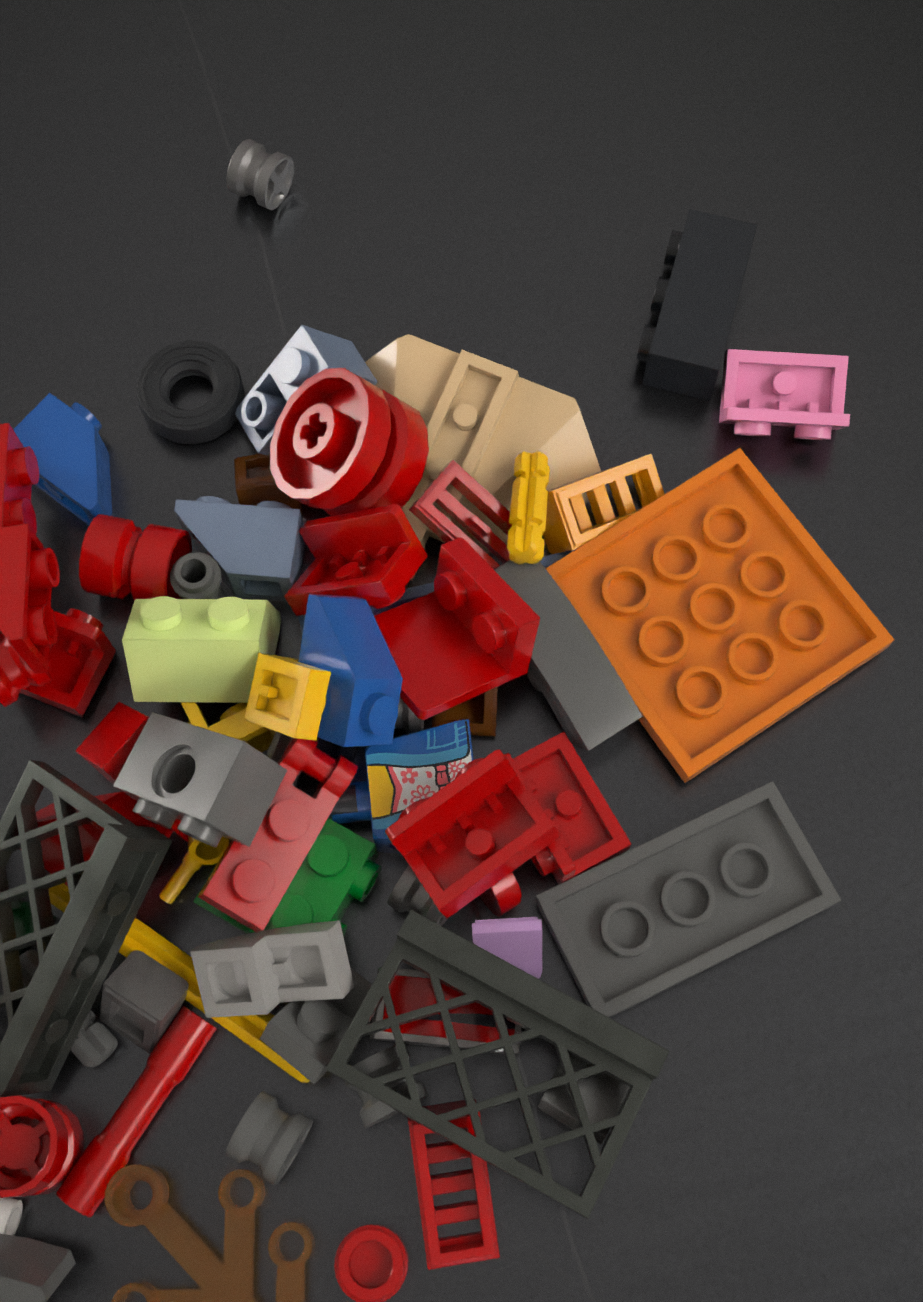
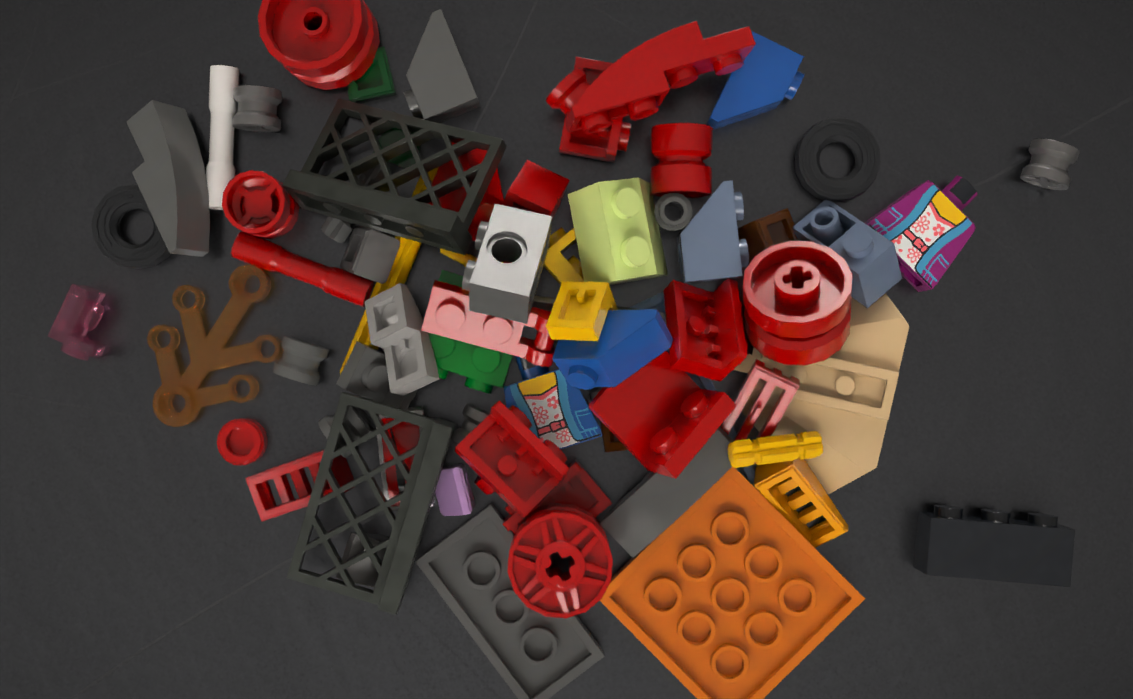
camera: 75 degrees right, 20 degrees up
bright pink bracket [719,349,850,440] -> none
none -> red wheel [507,503,613,618]
none -> torso [864,176,978,292]

